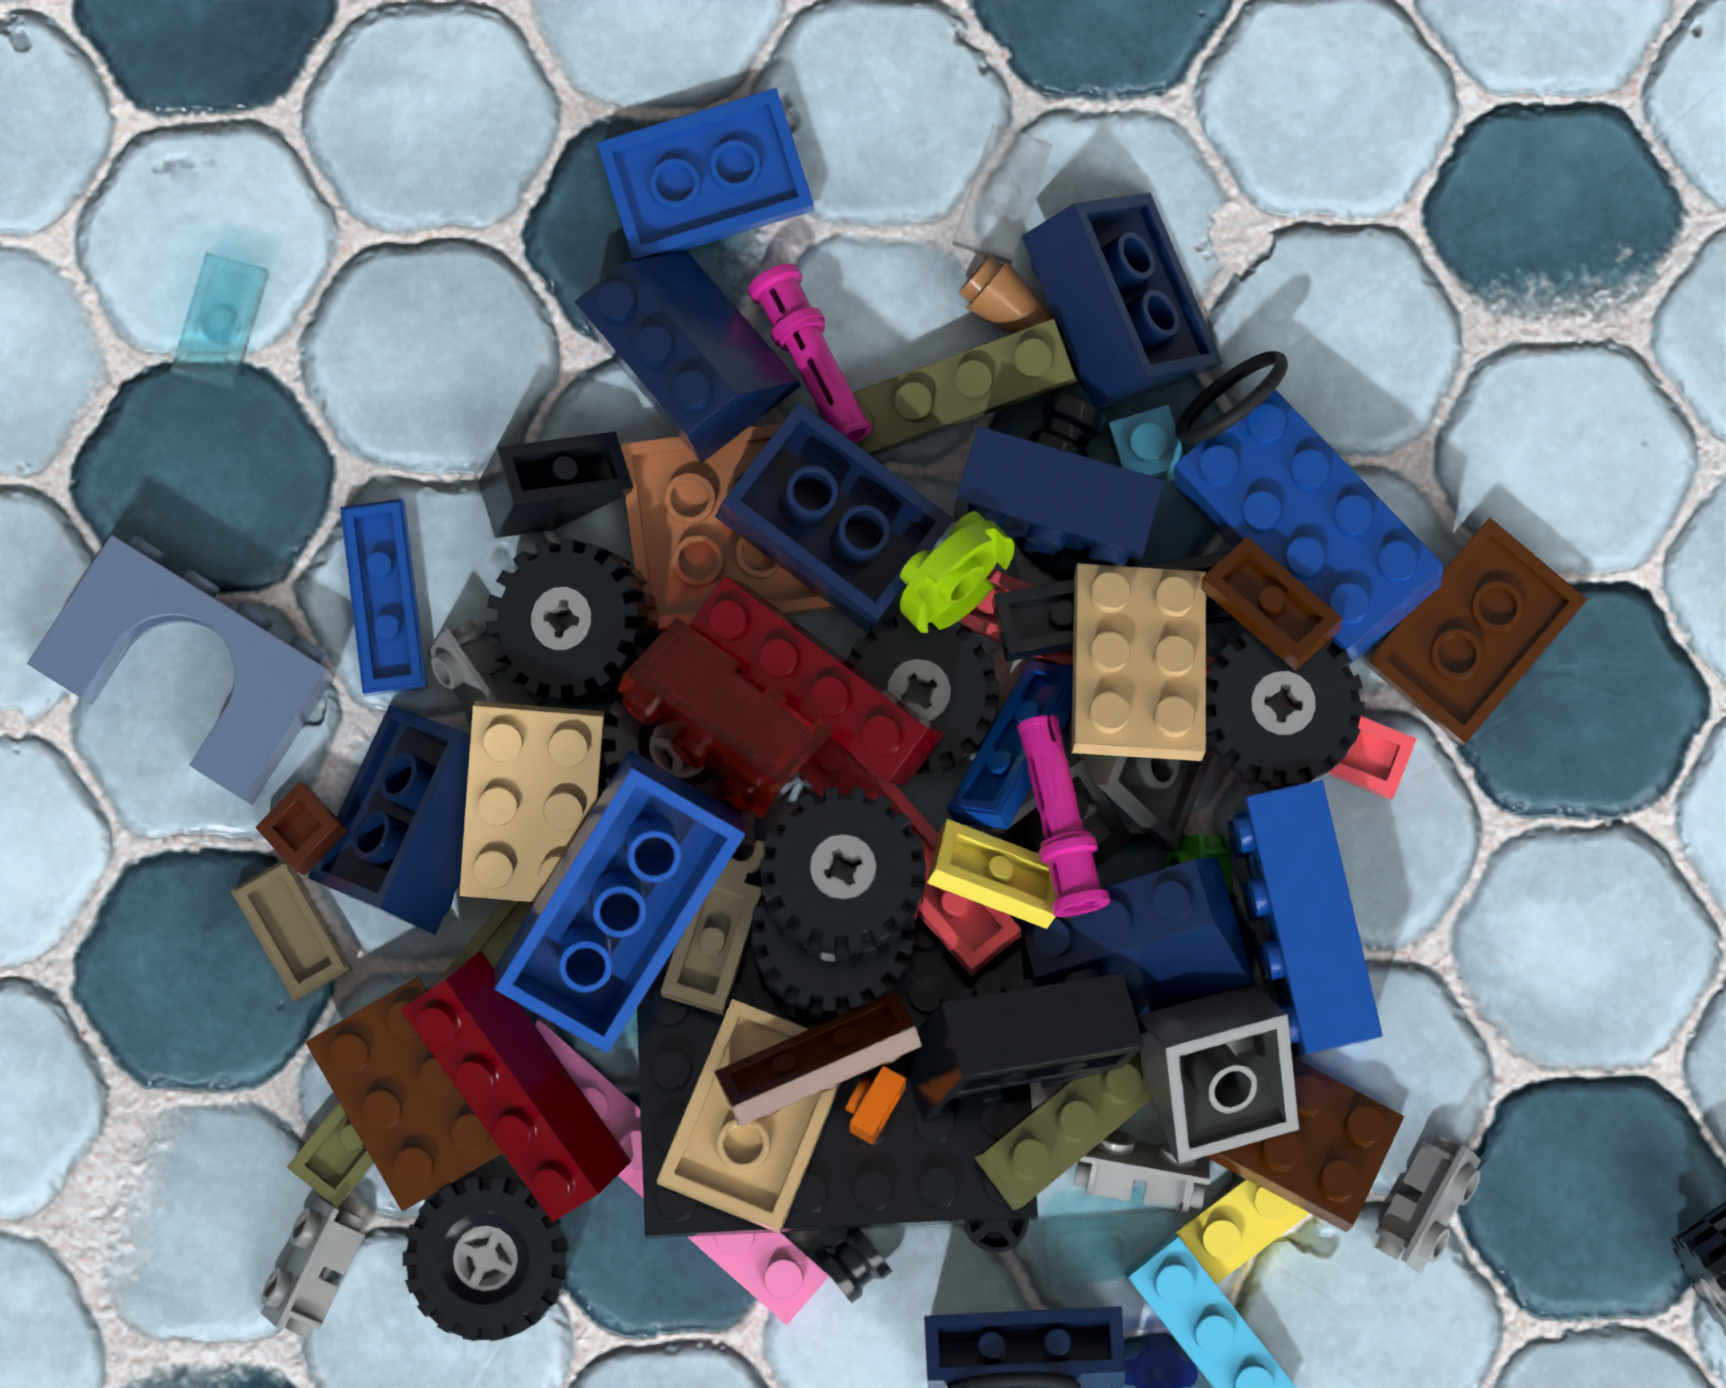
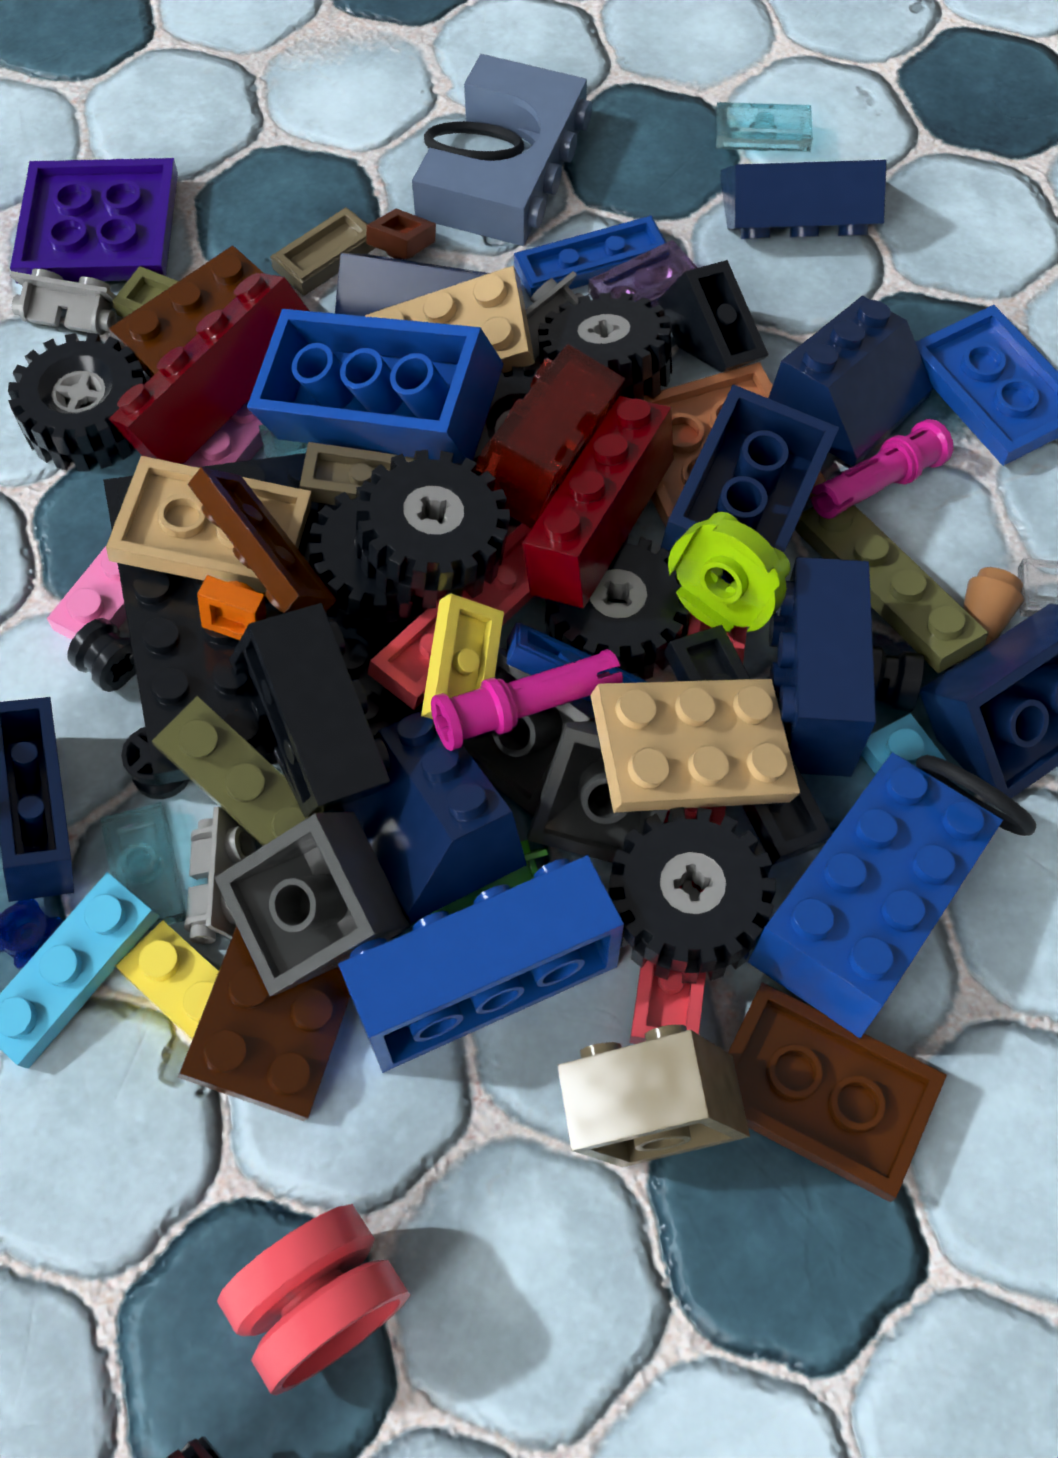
camera: 80 degrees right, 20 degrees down
reddish brown plate [1201,537,1342,671] -> none
light grey hinge [1375,1133,1481,1274] -> none
none -> dark purple plate [10,158,178,283]
none -> coral wheel [217,1204,411,1396]
none -> black tyre [424,121,524,161]
none -> brick [558,1025,750,1167]
none -> clear purple plate [588,240,698,307]
none -> dark blue slope [721,160,887,239]

